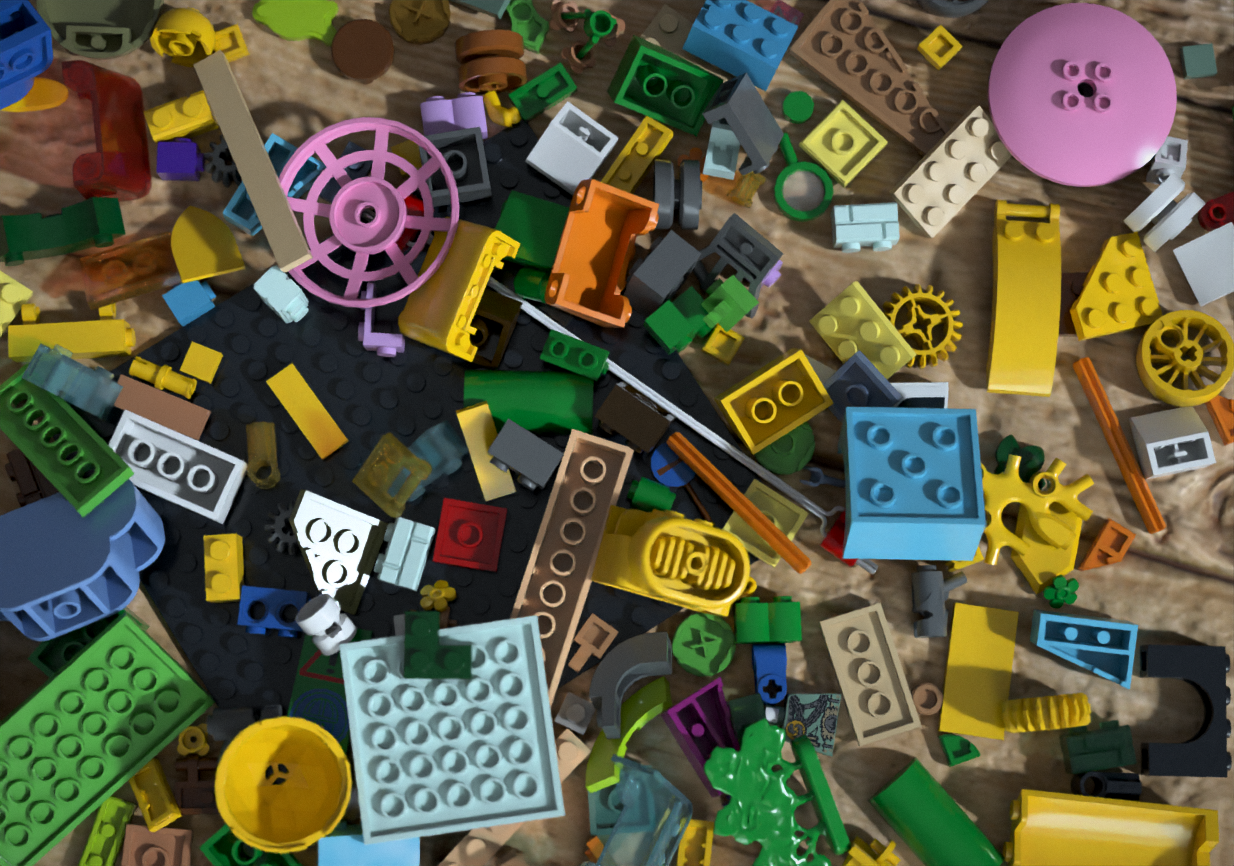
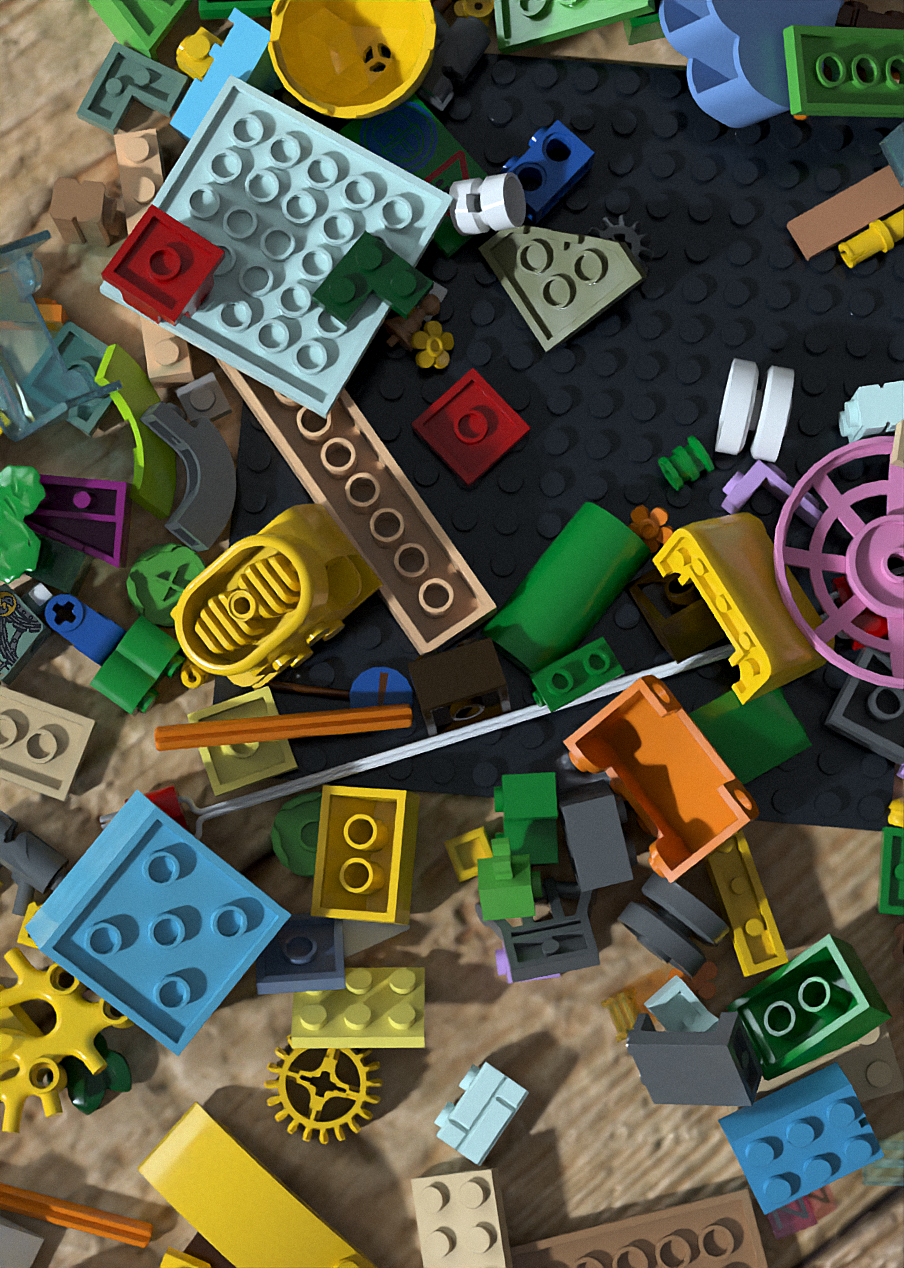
camera: 135 degrees right, 0 degrees up
white brick [109,410,249,524] -> none
yellow tile [179,341,223,384] -> none
yellow brick [204,533,244,603] -> none
clear yellow piece [246,422,281,489] -> none
yellow tile [266,363,348,460] -> none
clear yellow plate [352,432,432,518] -> none
clear light blue brick [373,420,469,504] -> none
light aqua brick [374,517,436,592] -> none
yellow tile [456,401,516,501] -> none
dark grey brick [487,419,564,492] -> none
green brick [513,266,551,303] -> none
white slope [525,101,619,196] -> none
medium nougat plate [568,613,619,673] -> none
green brick [626,476,676,513] -> none
piece [773,133,834,222] -> none
green tile [782,91,814,124] -> none
light yellow plate [799,100,888,188] -> none
sand blue hand [799,466,845,488] -> none
white slope [890,382,949,408] -> none
none -> red panel [101,204,225,327]
none -> orange plant [627,505,675,553]
none -> green bush [657,435,714,491]
none -> white wheel [715,358,794,463]

